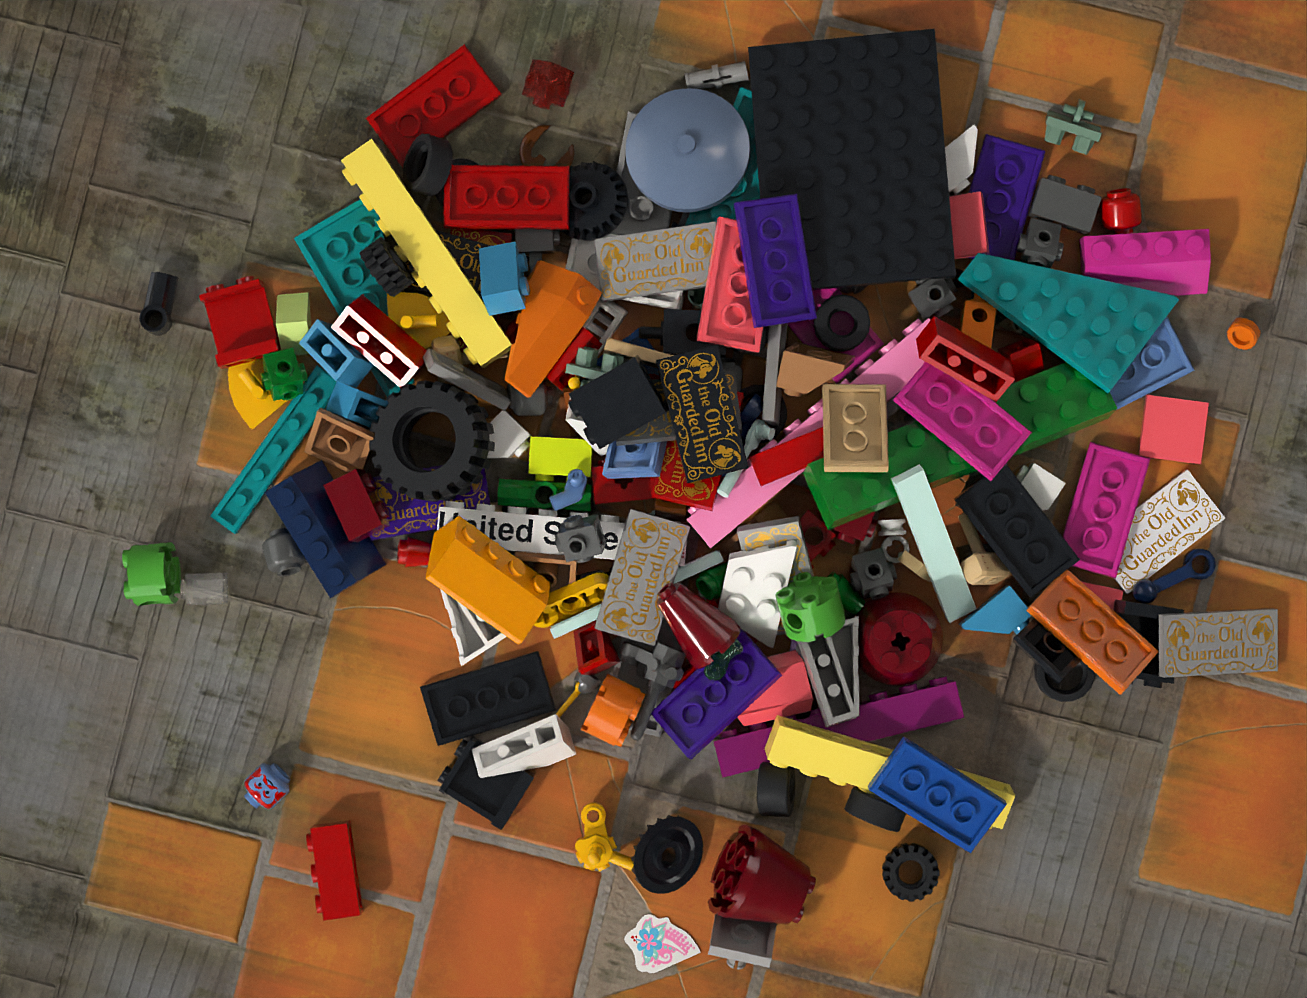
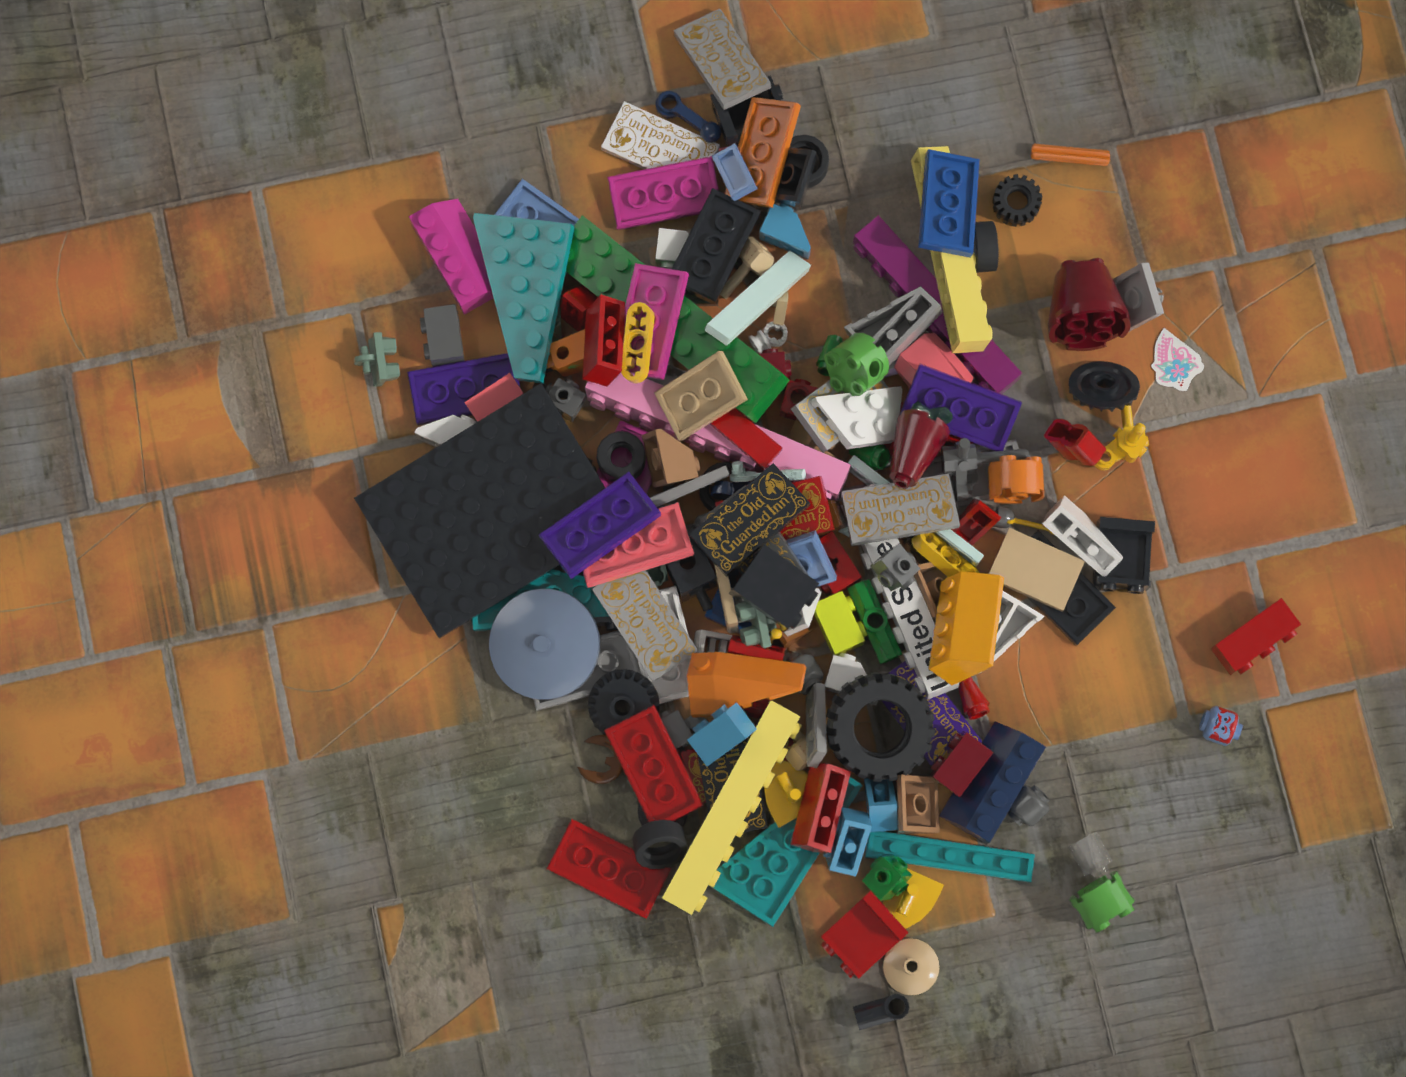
camera: 120 degrees left, 10 degrees down
yellowish green slope [276,292,312,355] -> none
black tyre [360,237,414,297] -> none
clear red brick [522,59,574,110] -> none
medium blue arm [549,469,587,511] -> none
light grey pin [684,60,749,90] -> none
black tyre [757,762,795,817] -> none
dark grey brick [850,548,897,600] -> none
dark red cone [855,592,943,685] -> none
dark grey brick [1017,218,1064,269] -> none
red head [1100,188,1142,234] -> none
coral tile [1138,395,1209,464] -> none
orange tile [1227,317,1261,350] -> none
none -> yellow beam [621,302,655,384]
none -> medium blue tile [712,143,758,201]
none -> tan dish [883,939,939,995]
none -> tan tile [989,528,1085,612]
none -> orange axle [1031,144,1110,166]
none -> red brick [1044,419,1107,466]

